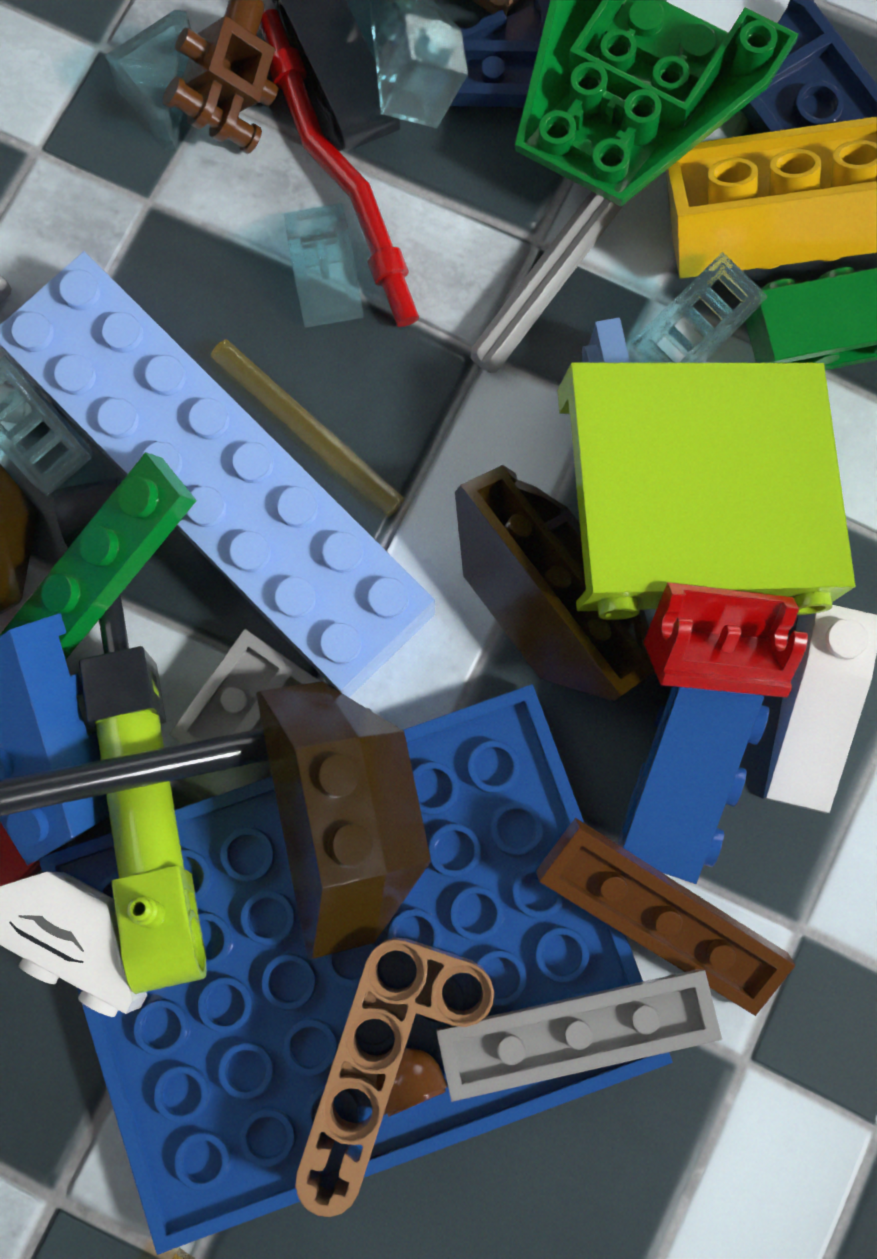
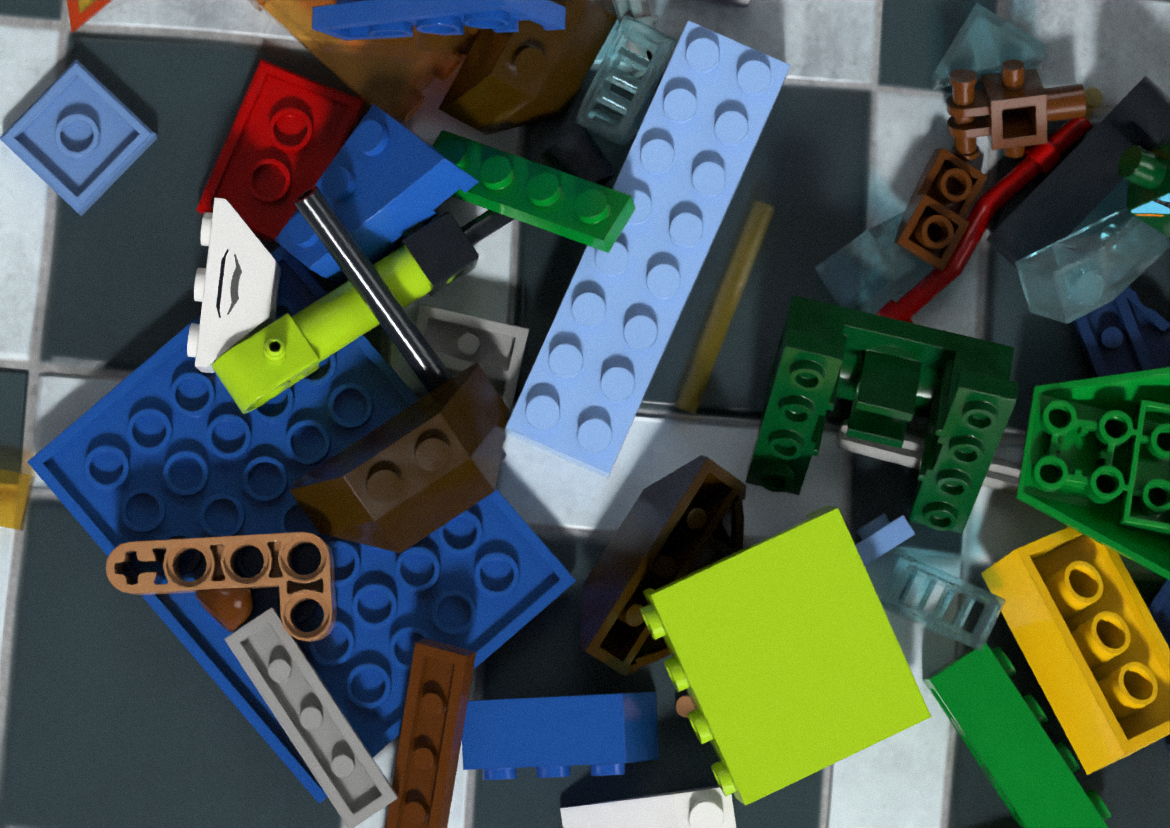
camera: 65 degrees right, 5 degrees up
red hinge [644,582,808,698] -> none
none -> dark green piece [745,295,1019,534]
none -> reddish brown slope [894,148,988,271]

